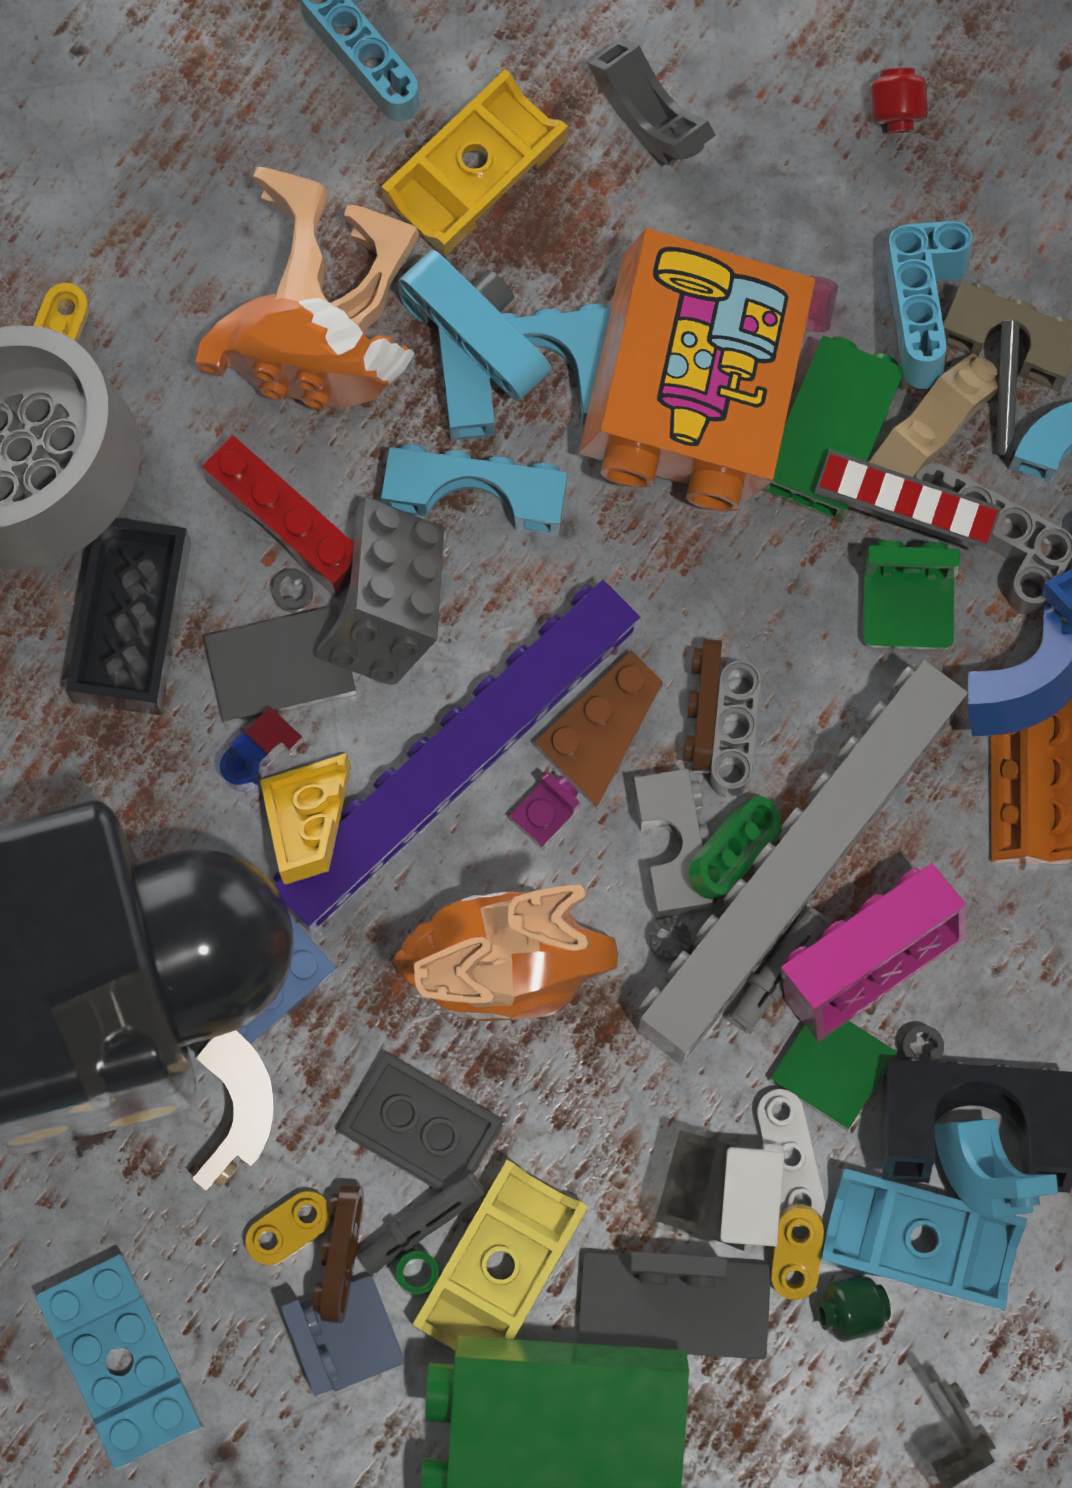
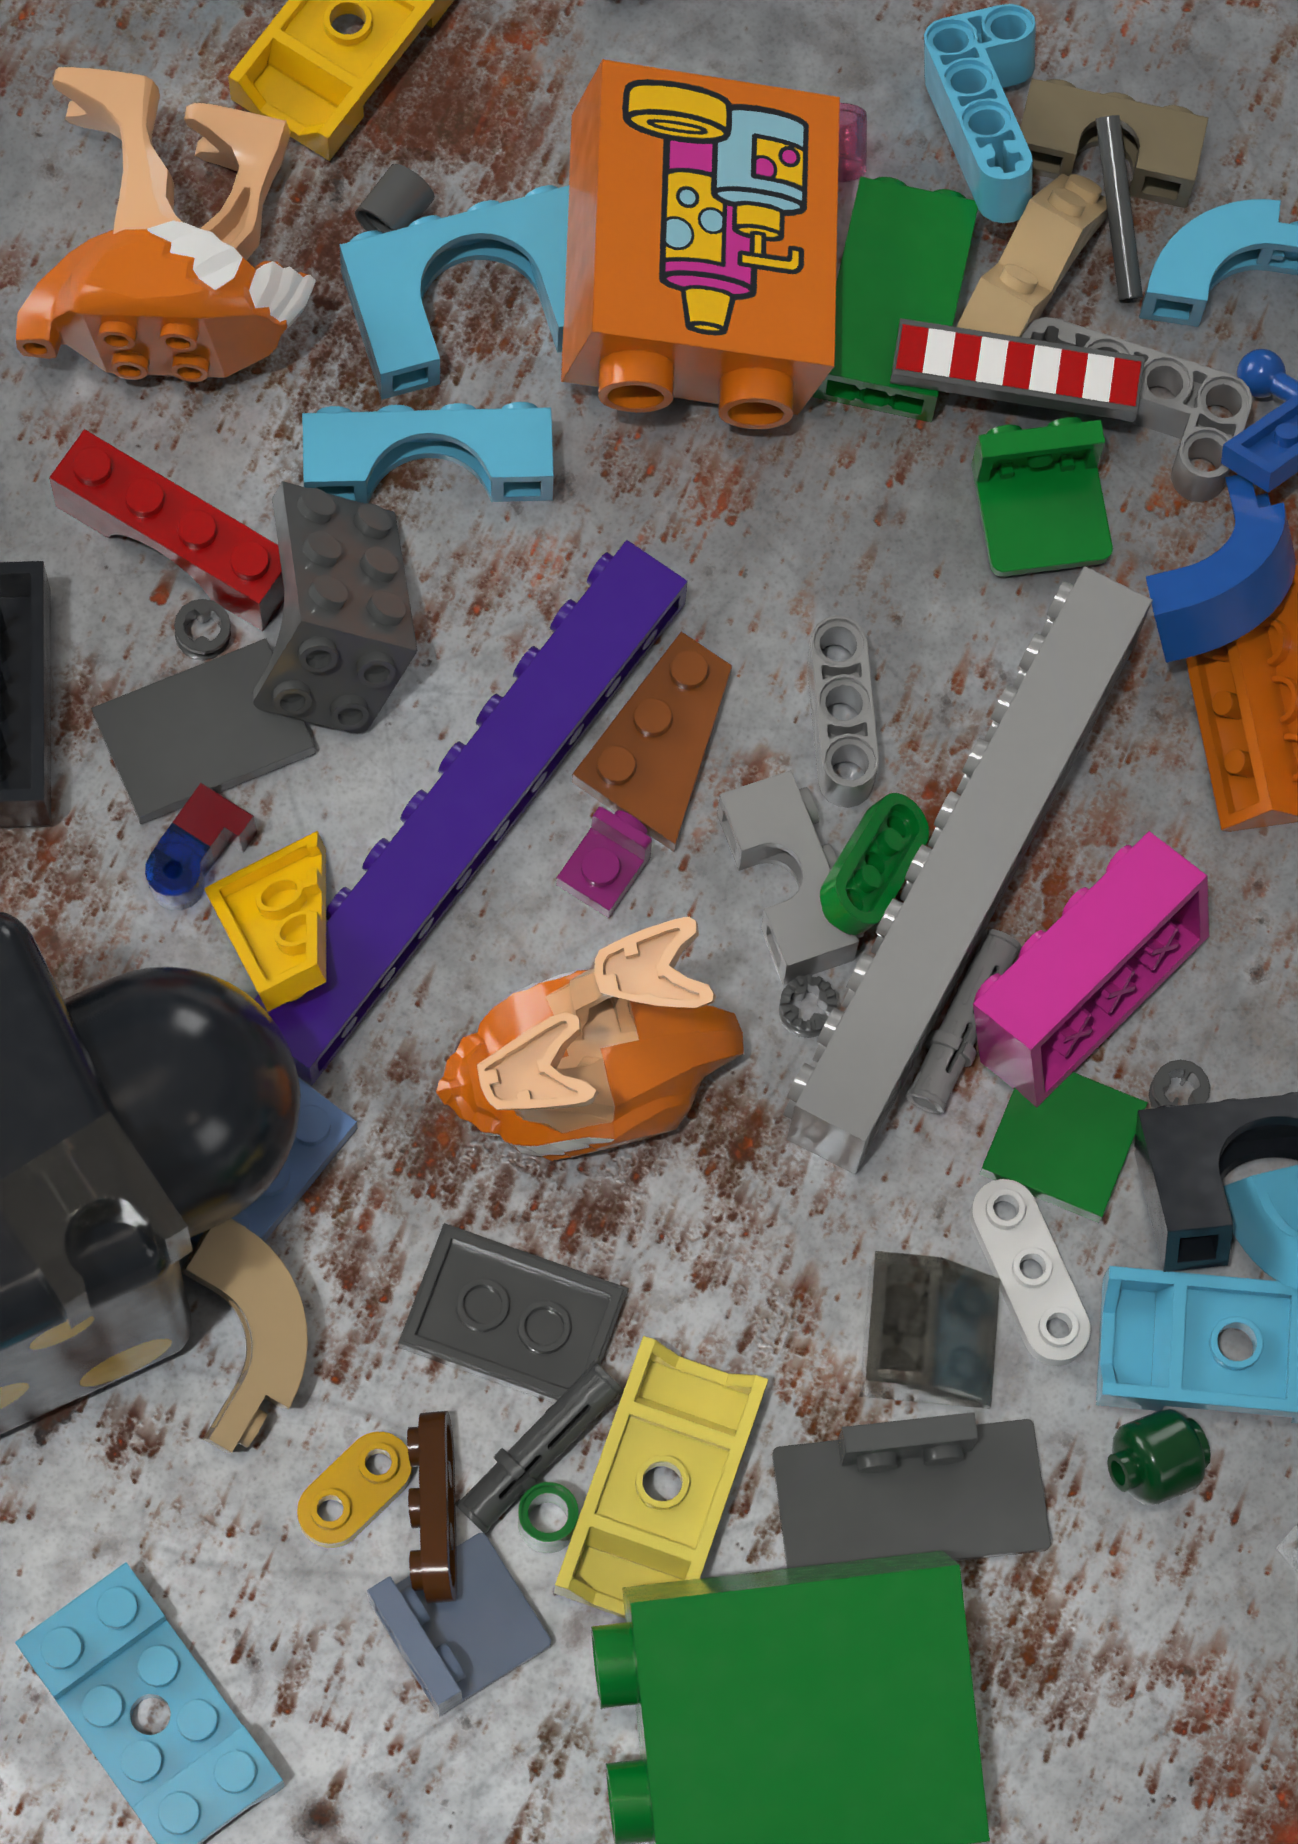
camera: 15 degrees left, 5 degrees down
medium azure beam [398,250,552,401] -> none
reddish brown plate [683,639,722,773] -> none
white panel [720,1143,784,1246] -> none
yellow plate [771,1204,824,1300] -> none

